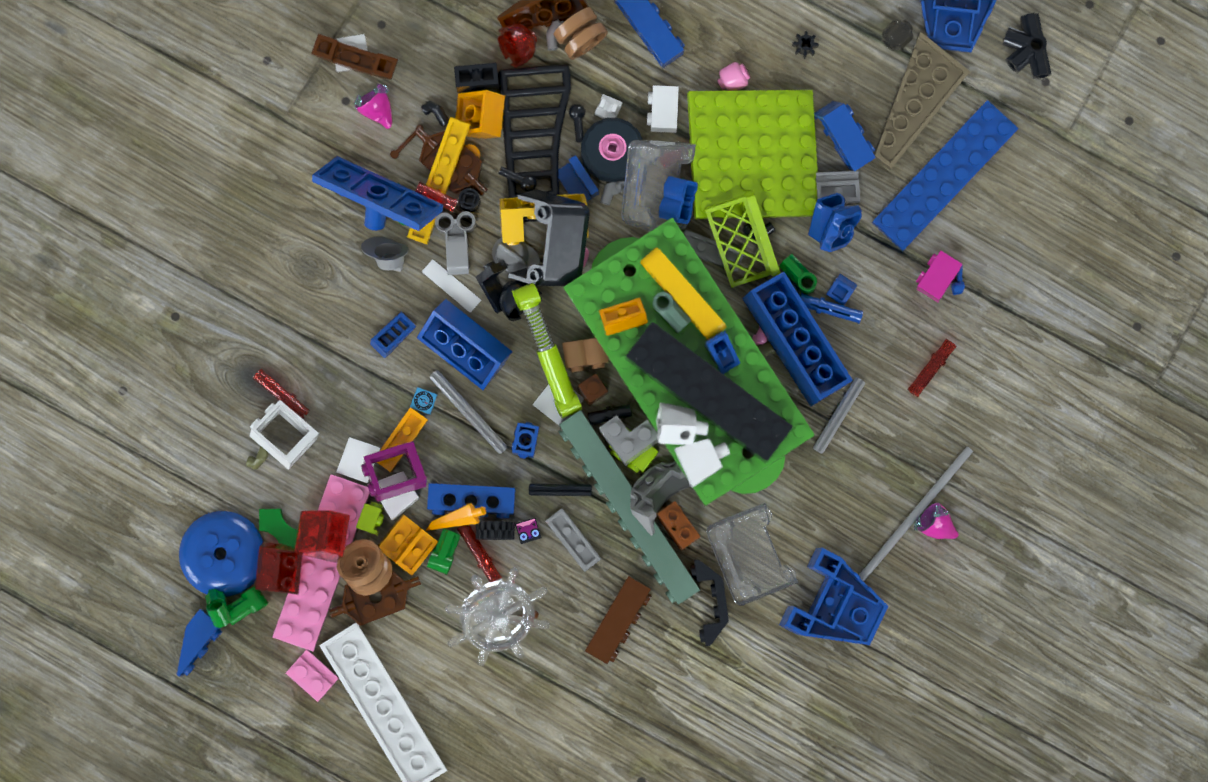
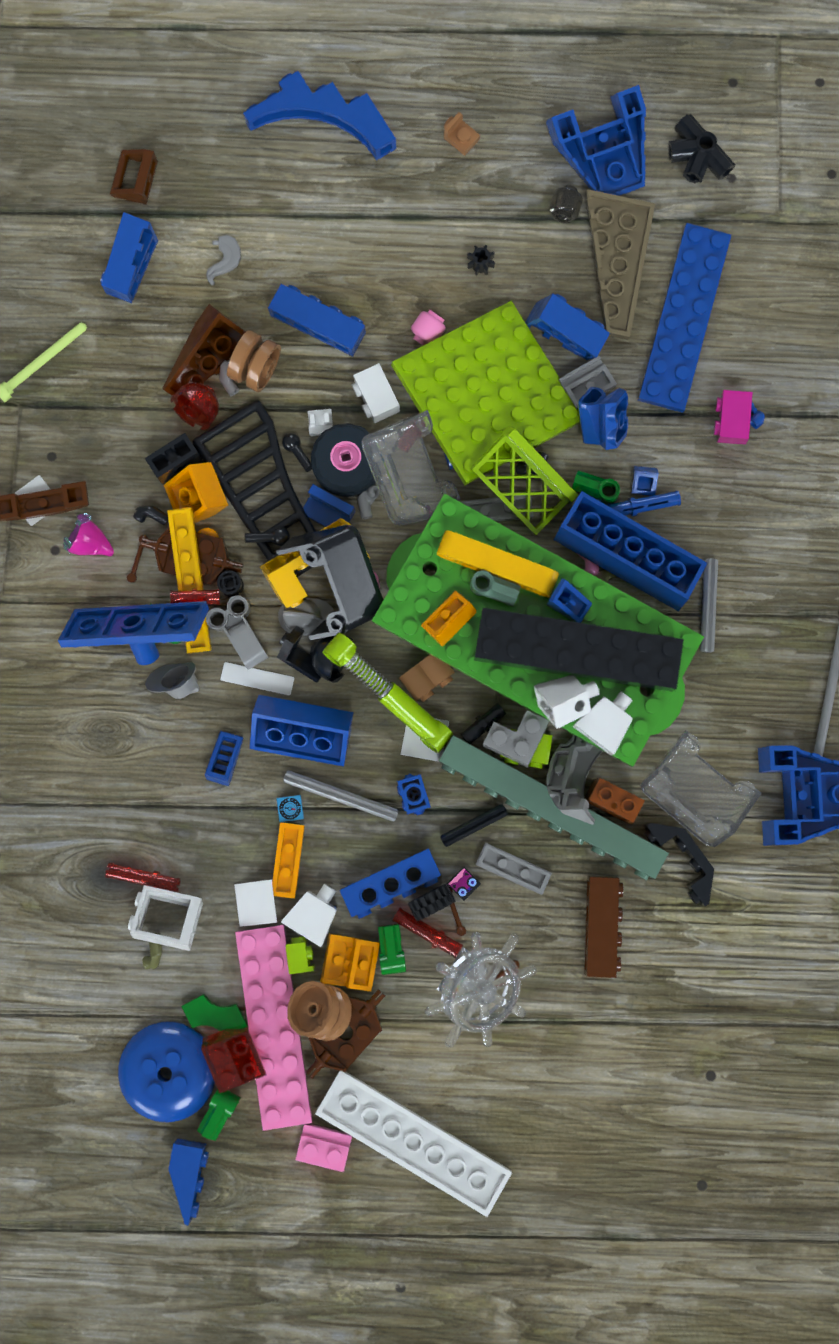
camera: 25 degrees left, 0 degrees up
green piece [205,588,232,628] -> none
clear red slope [294,510,350,563] -> none
magenta window [361,441,427,502] -> none
light orange bar [425,503,486,531] -> none
reddish brown brick [577,374,608,406] -> none
blue brick [659,176,698,224] -> none
clear red pin [907,339,957,398] -> none
none -> reddish brown hinge [449,887,466,936]

